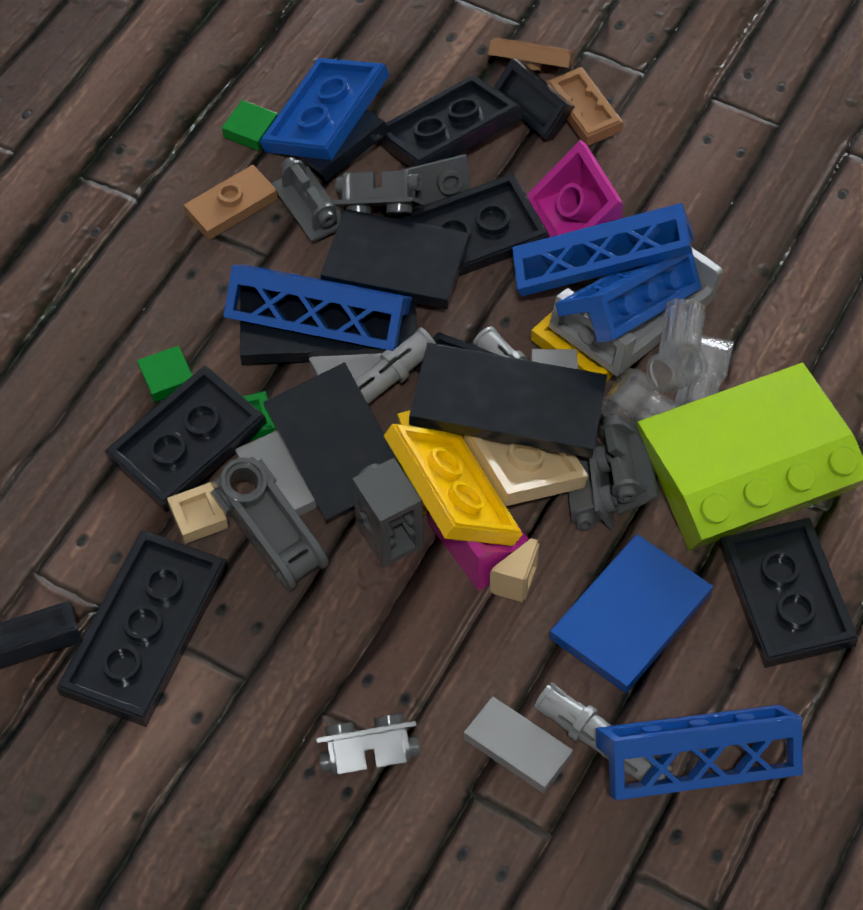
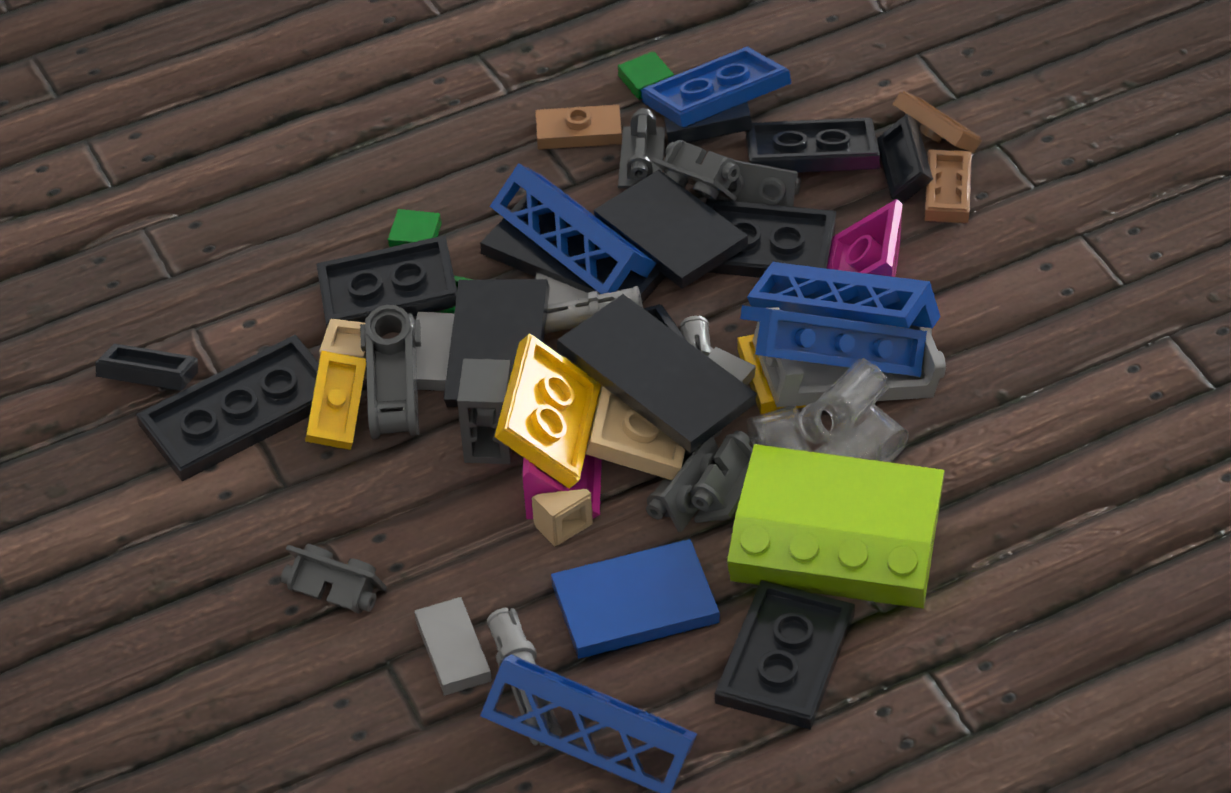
camera: 35 degrees right, 10 degrees down
none -> yellow plate [305,350,366,450]

